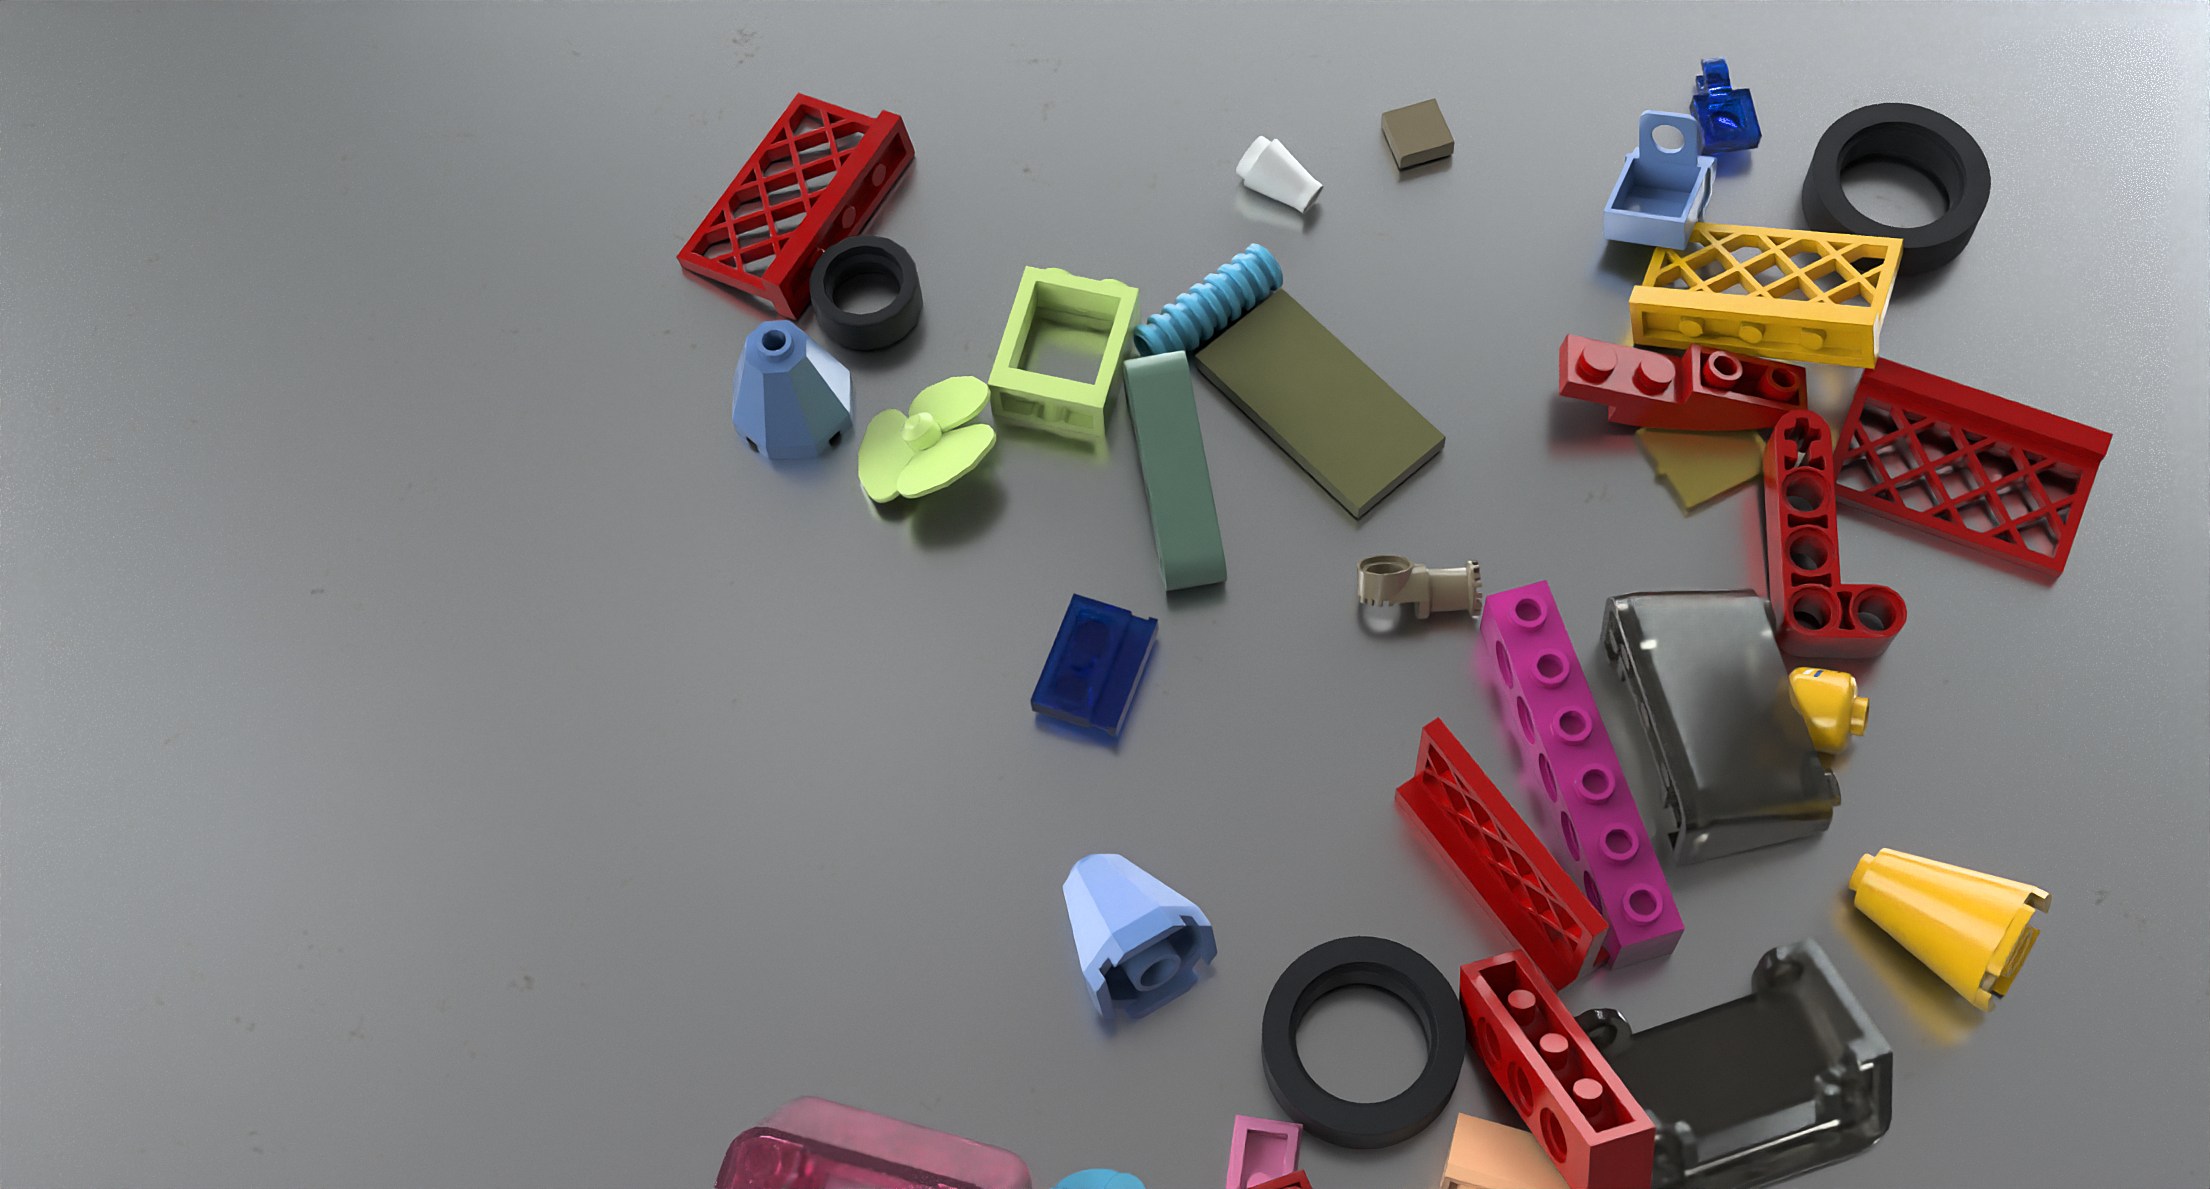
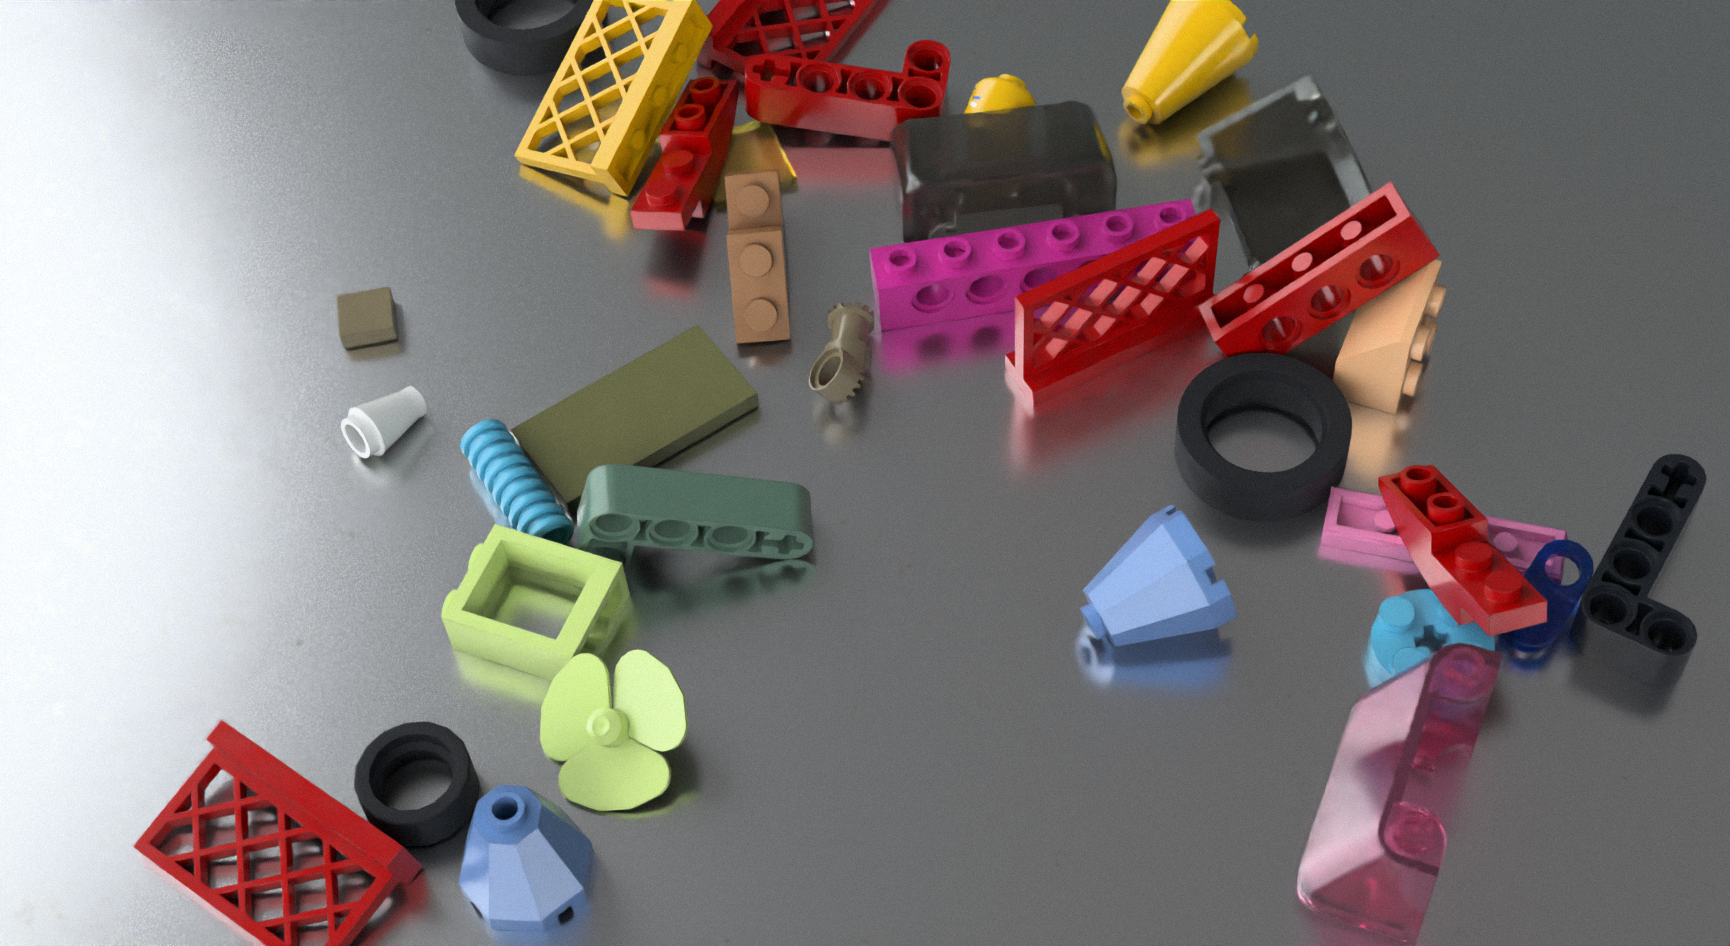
camera: 85 degrees left, 10 degrees down
clear blue plate [1030,593,1159,738] -> none
medium blue piece [1603,110,1717,250] -> none
clear blue plate [1689,56,1762,156] -> none
none -> medium nougat arch [724,168,791,344]

